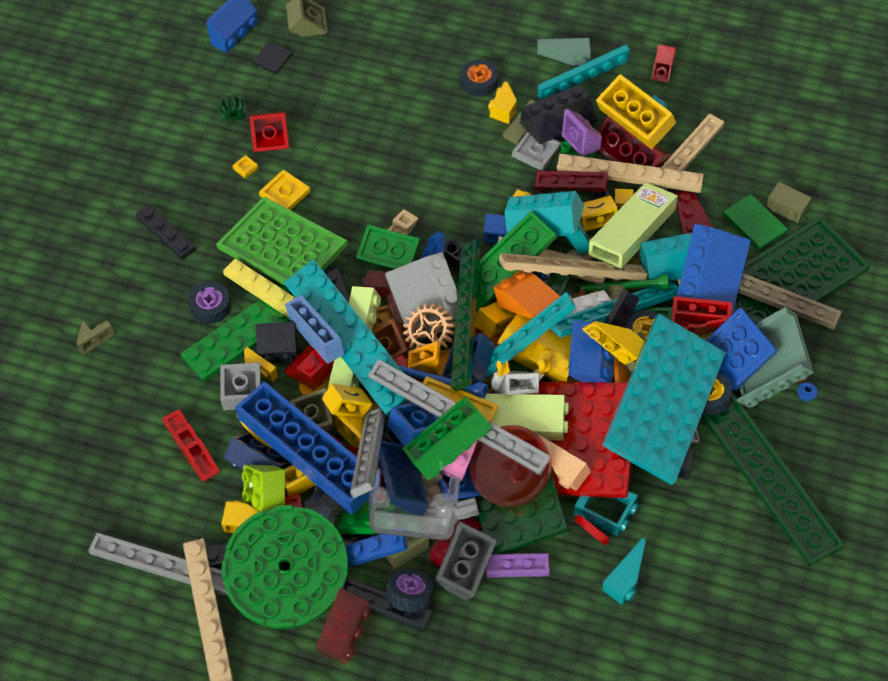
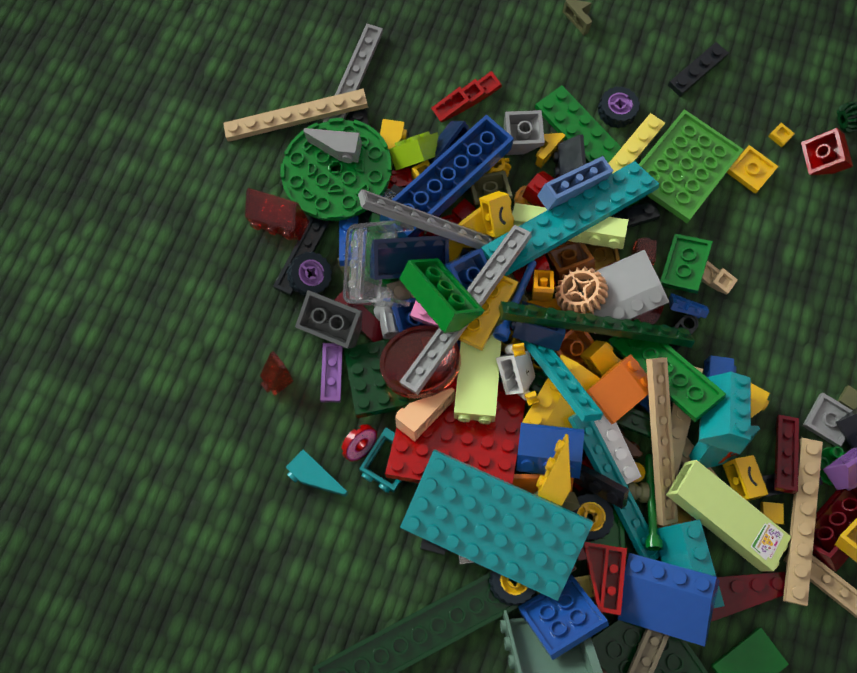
camera: 85 degrees right, 15 degrees up
none -> clear red slope [260,351,294,396]
none -> light grey slope [303,128,362,163]

